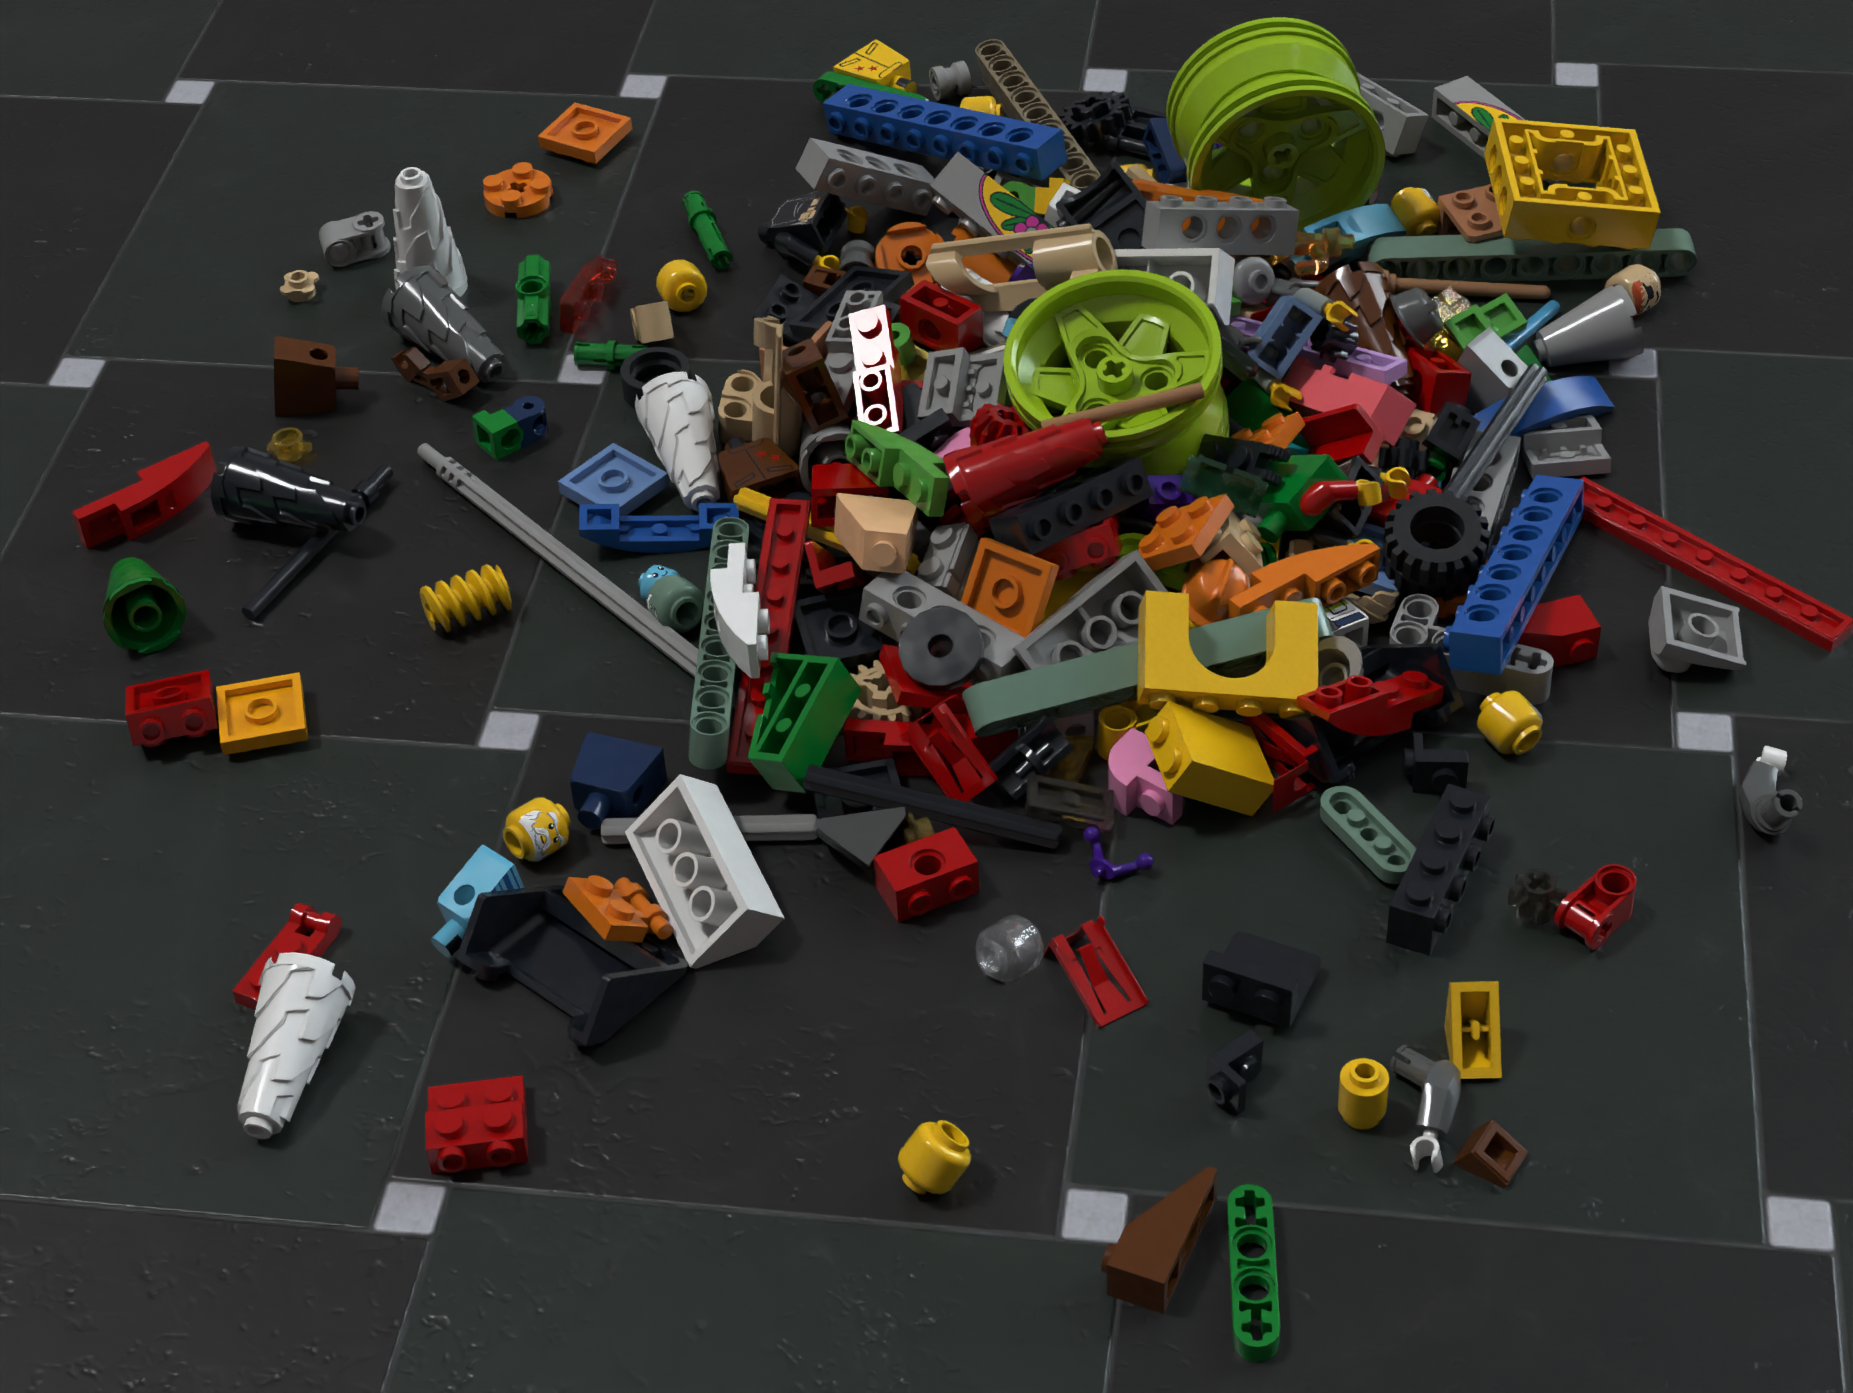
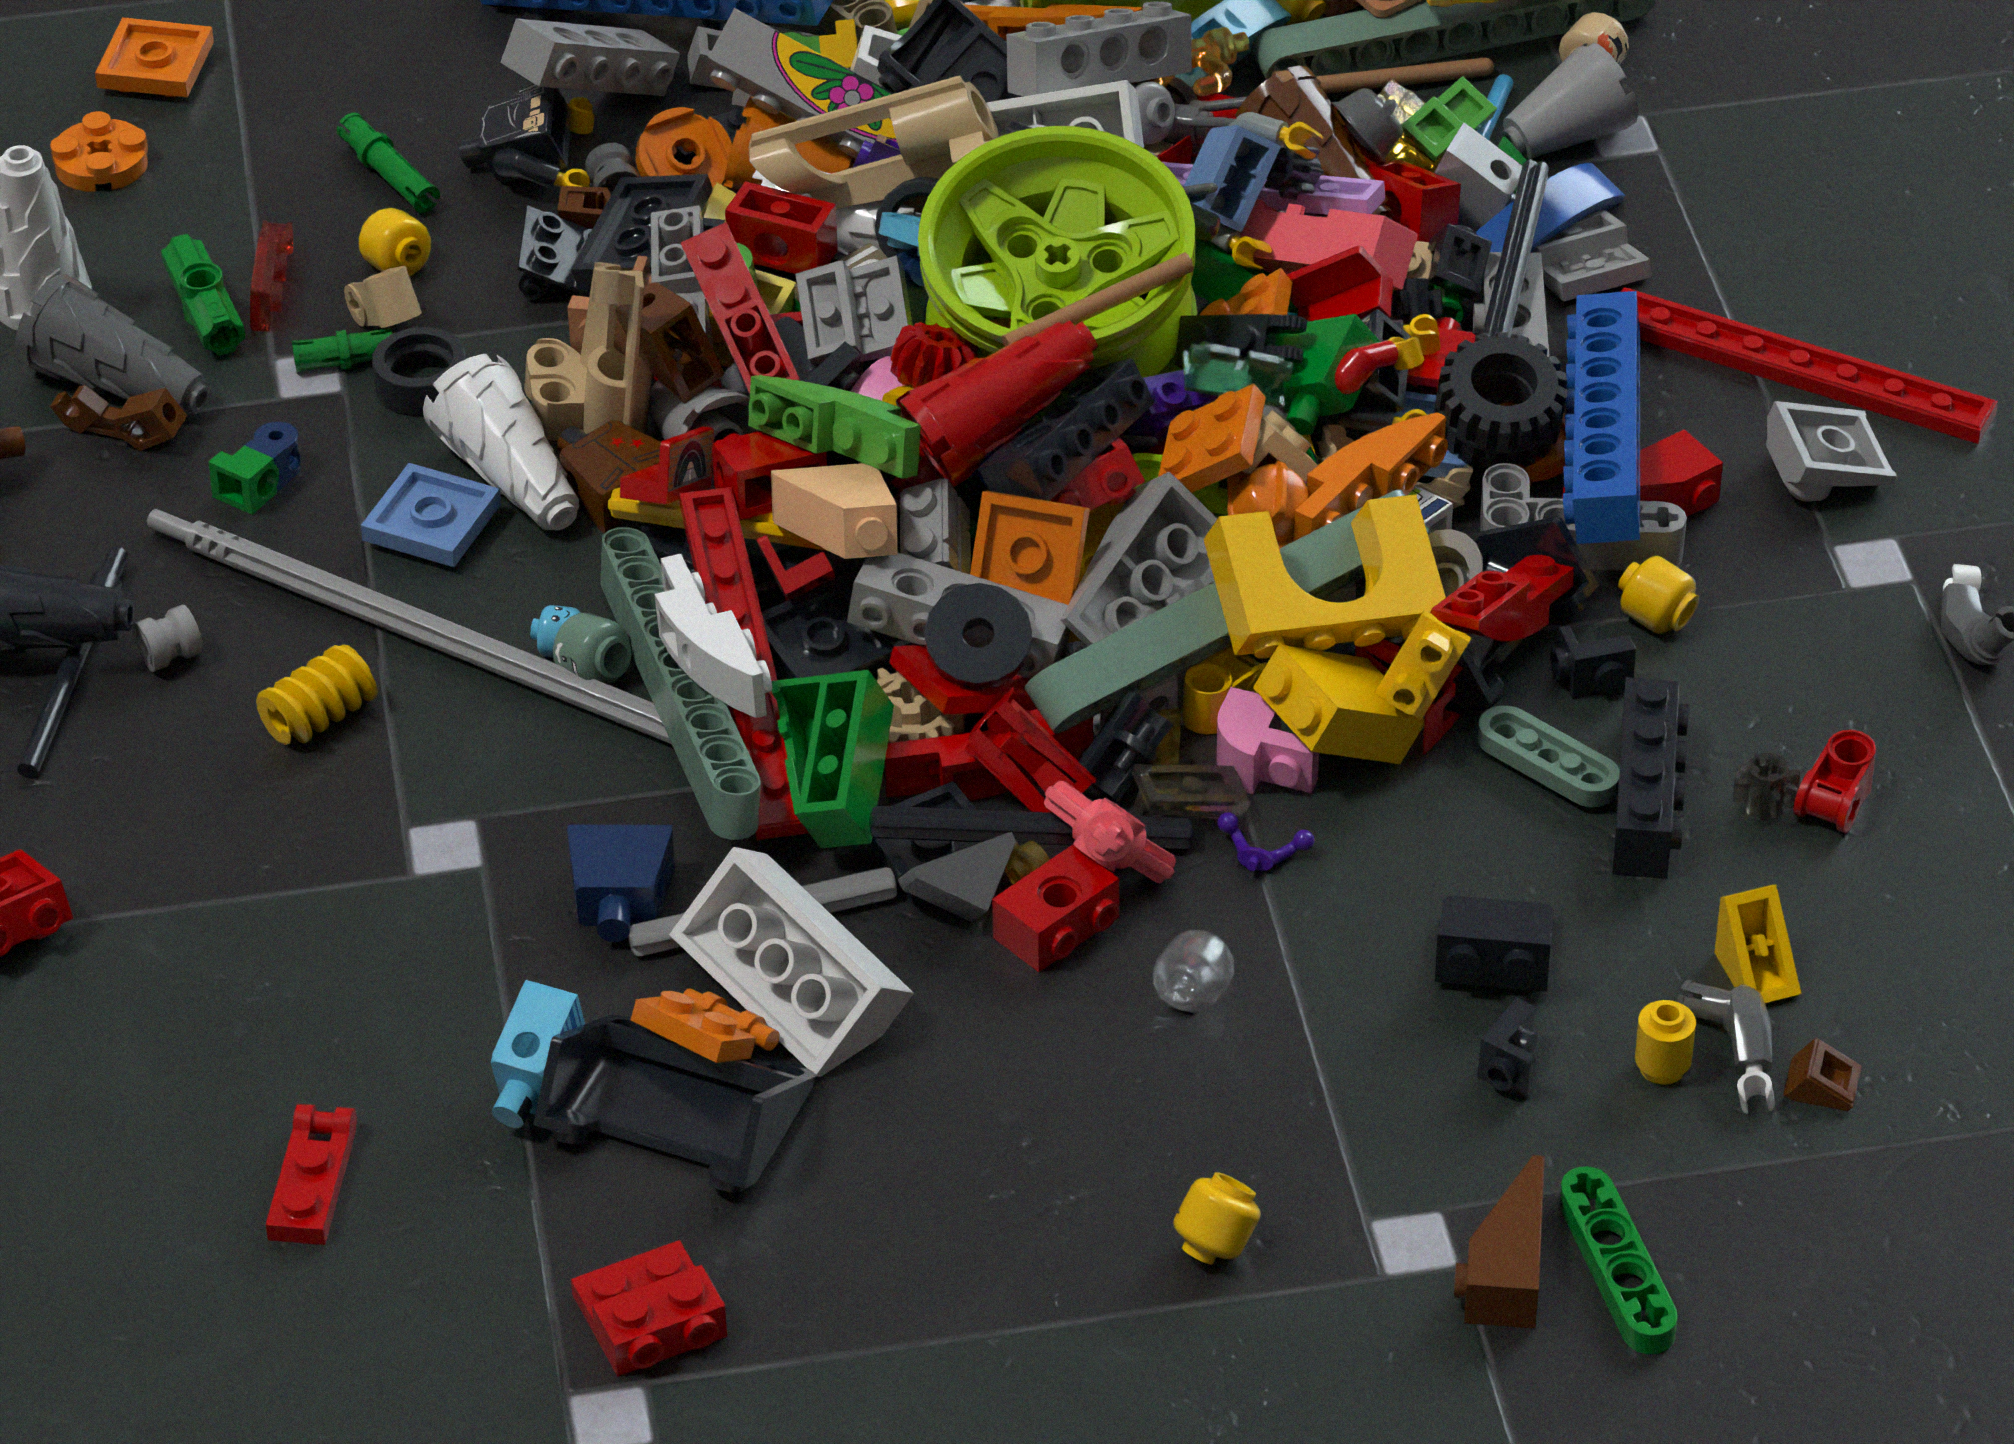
camera: 20 degrees left, 0 degrees up
light orange plate [216,672,308,755] -> none
white cone [237,952,355,1139] -> none
yellow head [503,797,571,862] -> none
blue slope [579,503,739,553] -> none
red piece [1042,914,1149,1029] -> none
none -> light grey wheel [133,604,203,672]
none -> panel [620,426,714,505]
none -> coral bush [1044,781,1176,883]
none -> yellow hips [1374,610,1471,721]

